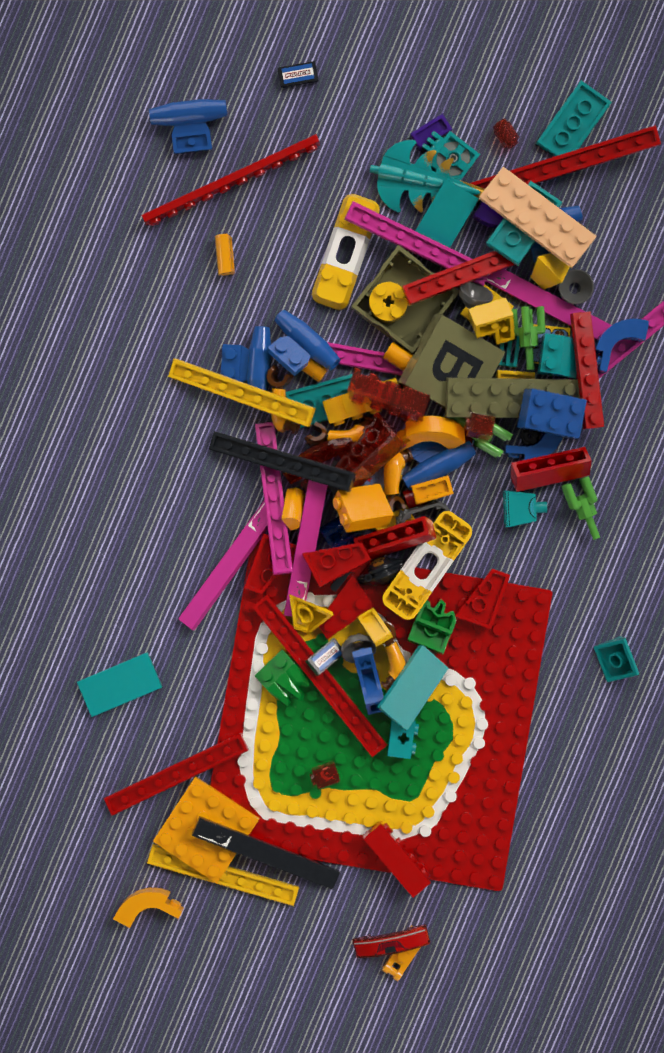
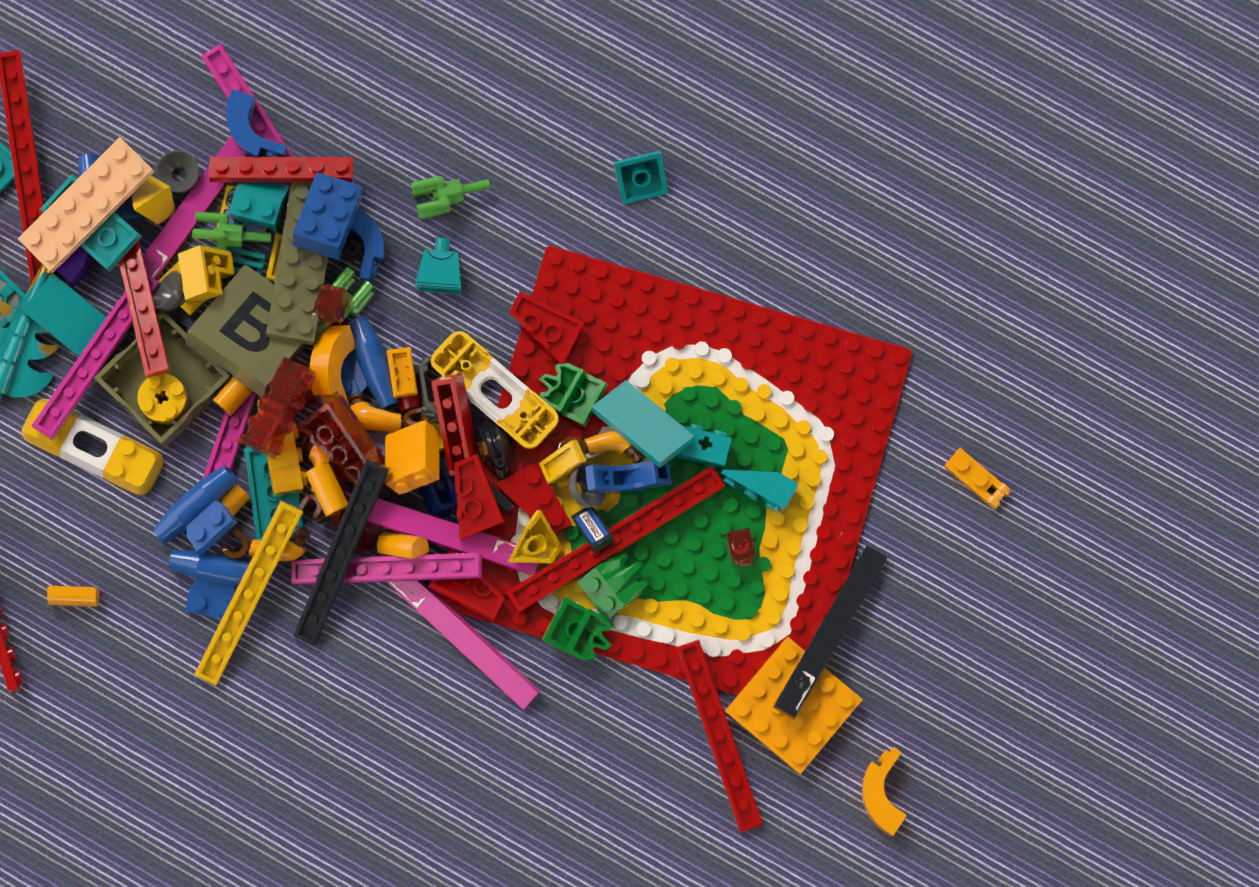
camera: 85 degrees left, 10 degrees down
teal tile [77,652,163,717] -> none
yellow tile [147,844,299,906] -> none
slope [352,924,431,958] -> none
red brick [363,820,431,898] -> none
red brick [511,447,592,492] -> none
none -> light orange brick [305,463,348,517]
none -> green plate [541,597,613,660]
none -> teal slope [721,470,799,513]

